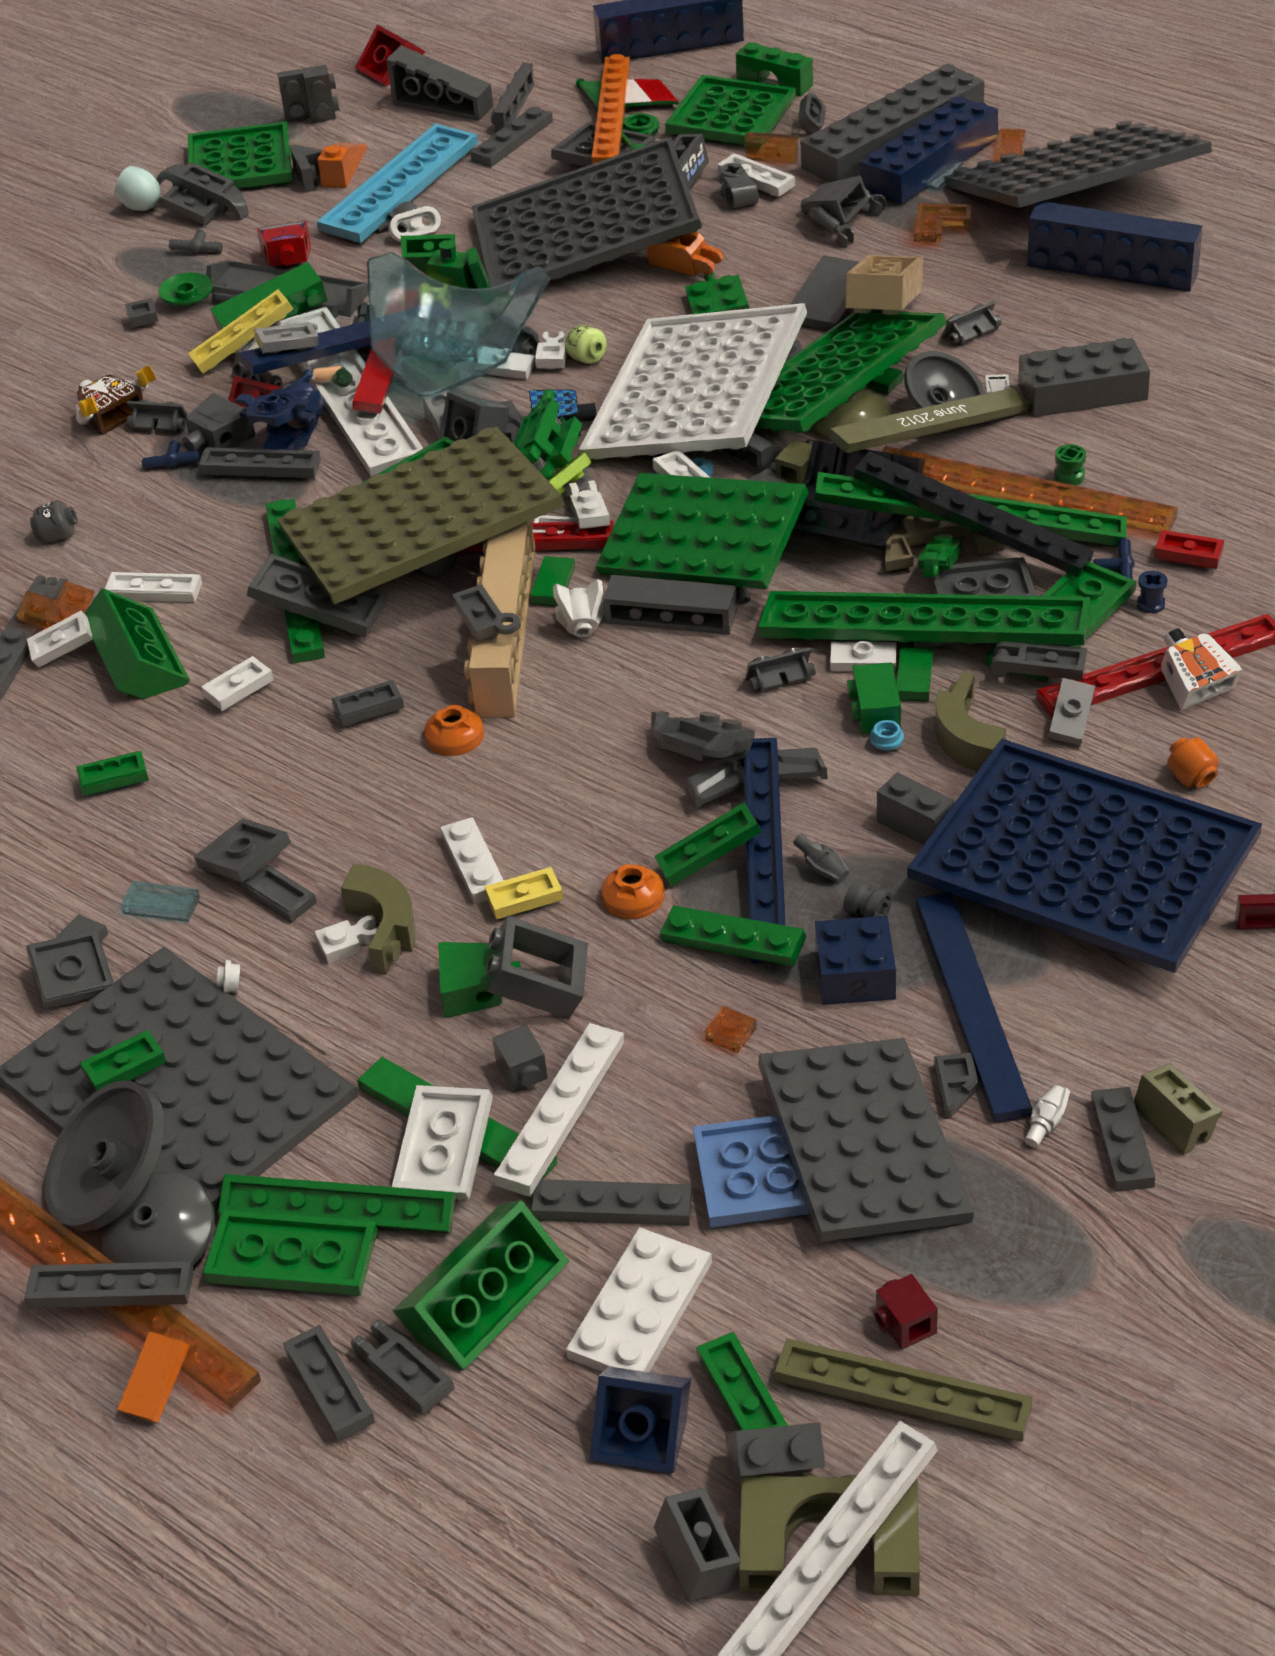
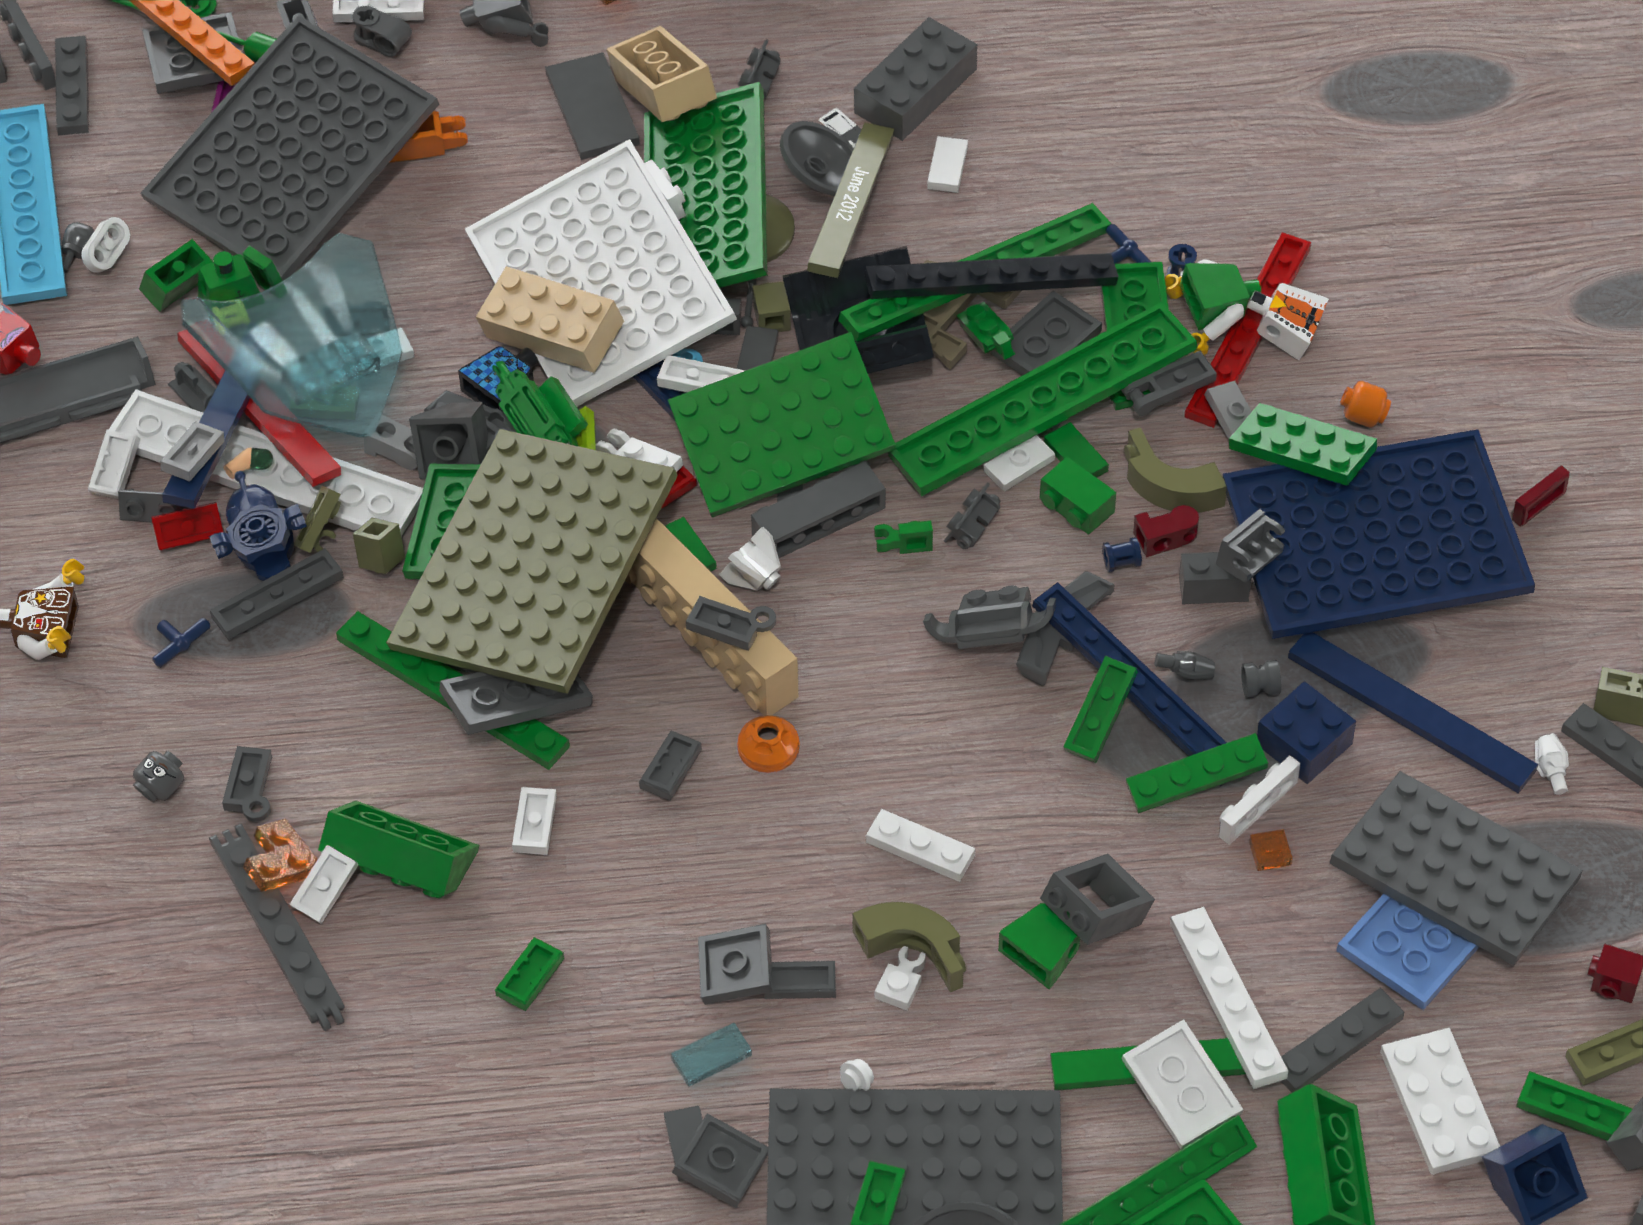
camera: 45 degrees left, 10 degrees up
white tile [105,572,202,603] -> none
dark grey hinge [127,400,188,433] -> none
dark grey torso [182,393,256,451] -> none
light yellow plate [188,289,293,374] -> none
green brick [210,262,328,331] -> none
light yellow plate [484,867,563,920] -> none
dark grey brick [492,1024,548,1092] -> none
white plate [535,331,567,370] -> none
yellowish green head [565,324,607,364] -> none
orange piece [601,864,665,919] -> none
green plate [685,272,749,314] -> none
medium azure plate [870,720,904,751] -> none
clear orange plate [882,446,1178,533] -> none
dark grey tile [934,1053,978,1119] -> none
green wheel [1054,444,1086,487] -> none
red plate [1154,530,1224,569] -> none
none -> dark grey hinge [222,746,272,822]
none -> olive plate [294,486,341,553]
none -> olive brick [353,517,405,574]
none -> tan brick [476,266,624,373]
none -> white plate [644,159,686,220]
none -> green plate [874,520,933,554]
none -> white tile [927,136,968,193]
none -> dark blue bush [1102,537,1142,572]
none -> dark red leg [1133,505,1199,558]
none -> green torso [1165,259,1261,356]
none -> dark grey hinge [1215,509,1285,583]
none -> white plate [1219,756,1300,845]
none -> plate [1229,403,1377,486]

